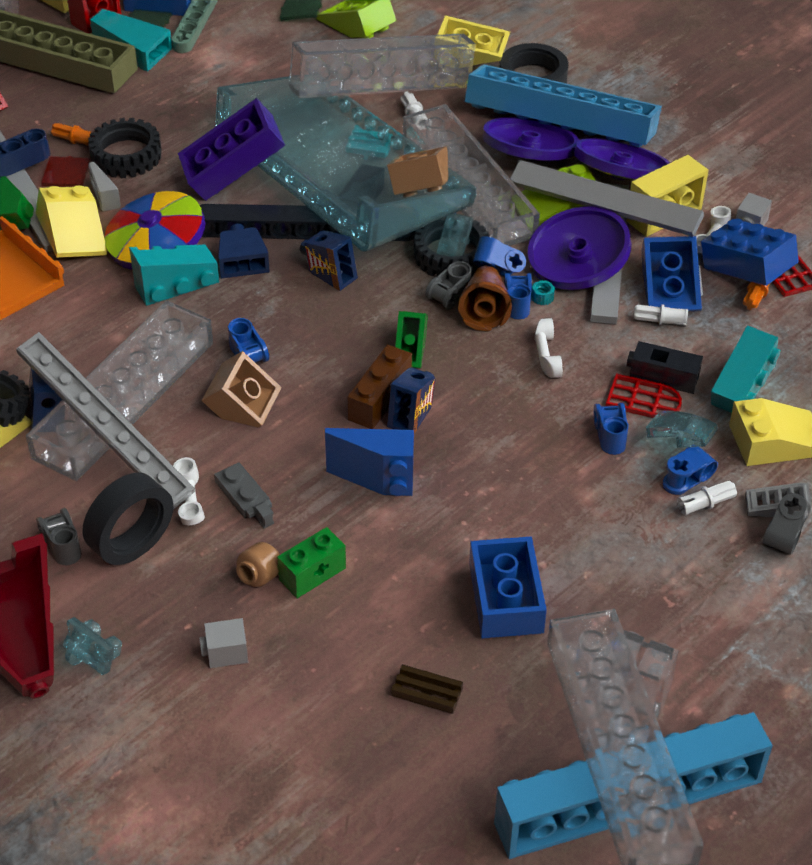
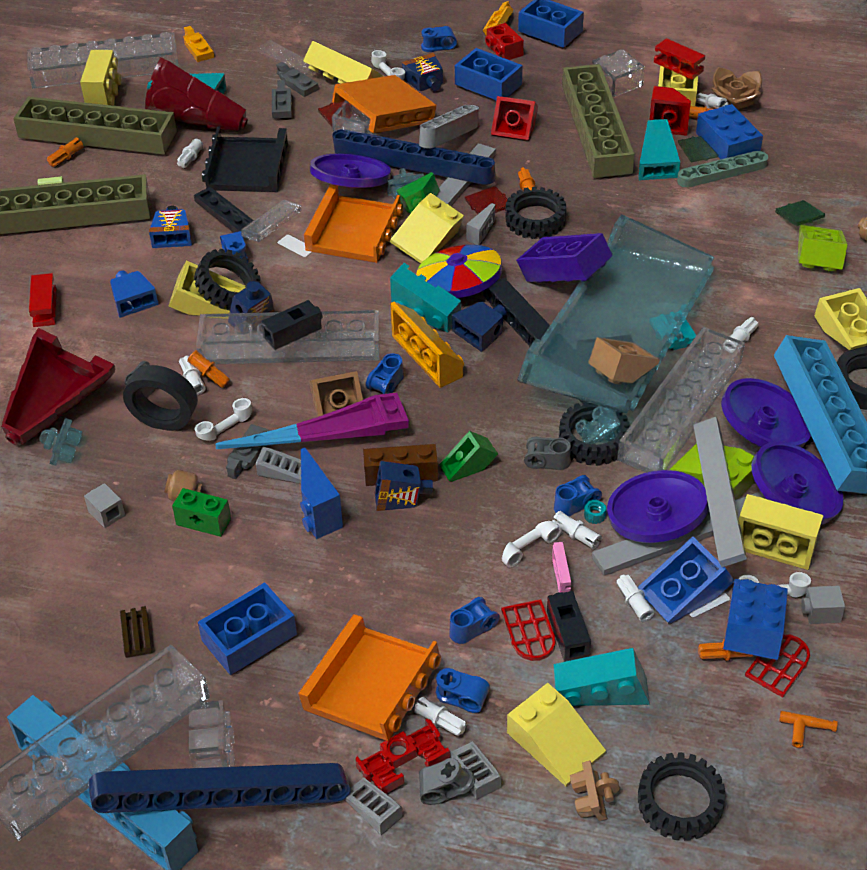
camera: 60 degrees right, 0 degrees up
light grey tile [16,332,195,509] -> none
clear brick [289,34,476,98] -> none
dark blue torso [300,231,358,291] -> none
dark orange cone [458,266,512,331] -> none
blue piece [473,236,526,276] -> none
clear light blue slope [646,411,718,448] -> none
none -> dark blue beam [88,763,351,813]
none -> white axle [179,356,206,395]
none -> orange axle [187,350,230,388]
none -> magenta plate [216,393,409,449]
none -> light grey slope [256,447,301,483]
none -> black brick [261,300,323,350]
none -> orange panel [298,614,441,741]
none -> light grey slope [344,778,402,835]
none -> red piece [355,719,450,794]
none -> light orange slope [390,302,464,388]
none -> white pin [552,511,602,549]
none -> bright pink tile [552,542,571,593]

